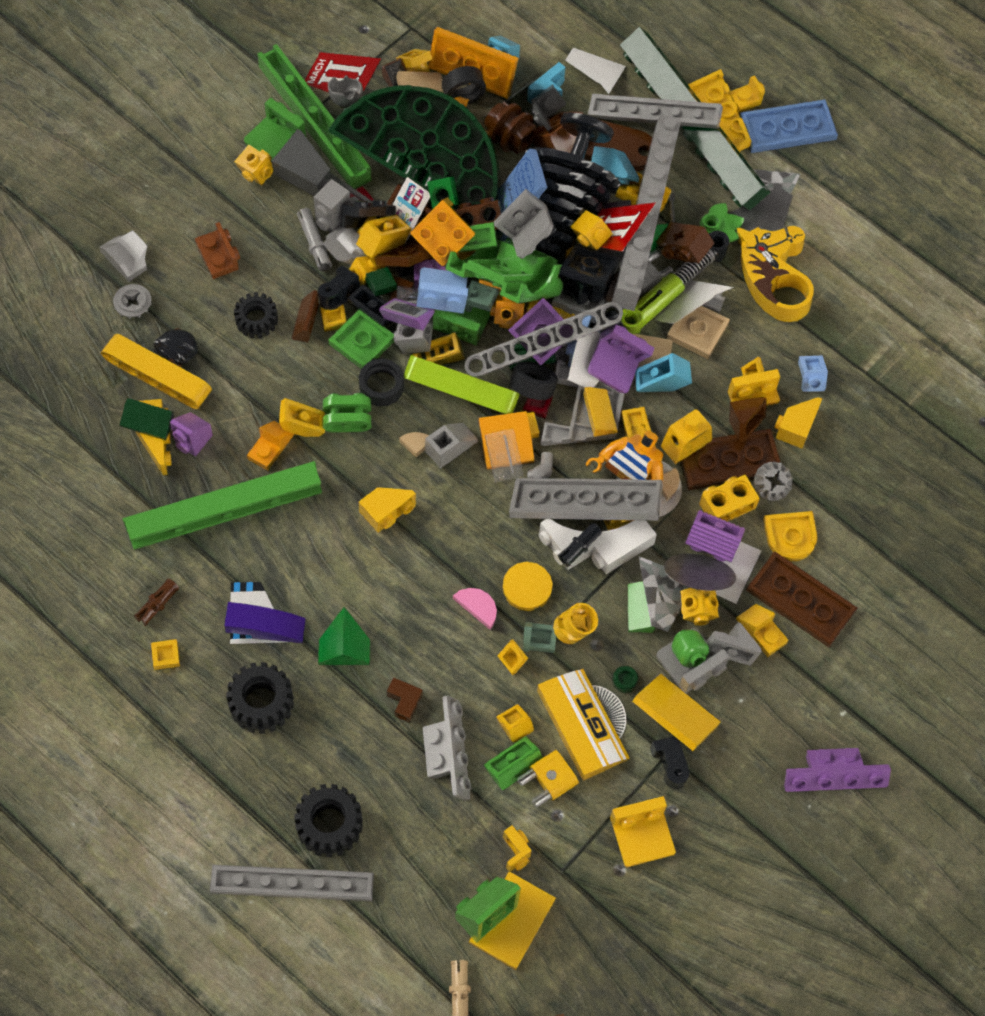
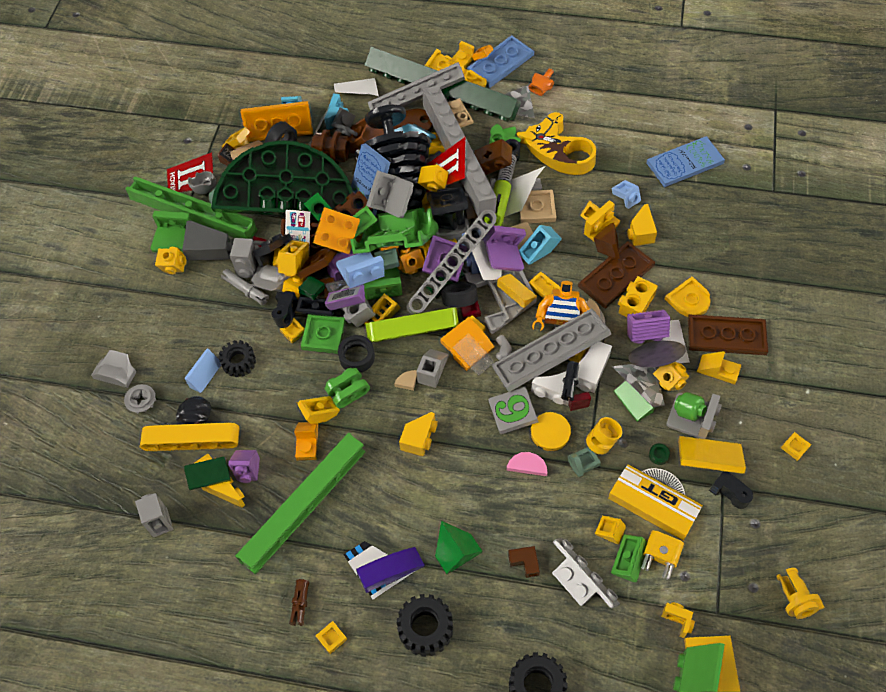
camera: 25 degrees left, 5 degrees down
dark orange bracket [195,222,240,279] -> none
reddish brown slope [292,290,320,343] -> none
yellow slope [498,639,529,675] -> none
yellow bracket [610,796,676,867] -> none
yellow torso [661,409,712,465] -> none
light grey slope [706,622,761,666] -> none
flat silver sticker [729,187,793,231] -> none
light grey gear [754,462,793,501] -> none
medium lavender bracket [784,748,891,792] -> none
none -> light grey brick [135,493,174,538]
none -> light blue slope [185,349,221,393]
none -> tan slope [448,98,474,128]
none -> light orange tile [472,45,493,61]
none -> light grey tile [488,387,538,435]
none -> orange piece [529,68,554,96]
none -> dark red tile [568,392,591,411]
none -> medium blue tile [647,136,725,187]
none -> yellow piece [777,568,825,619]
none -> yellow tile [781,432,811,461]

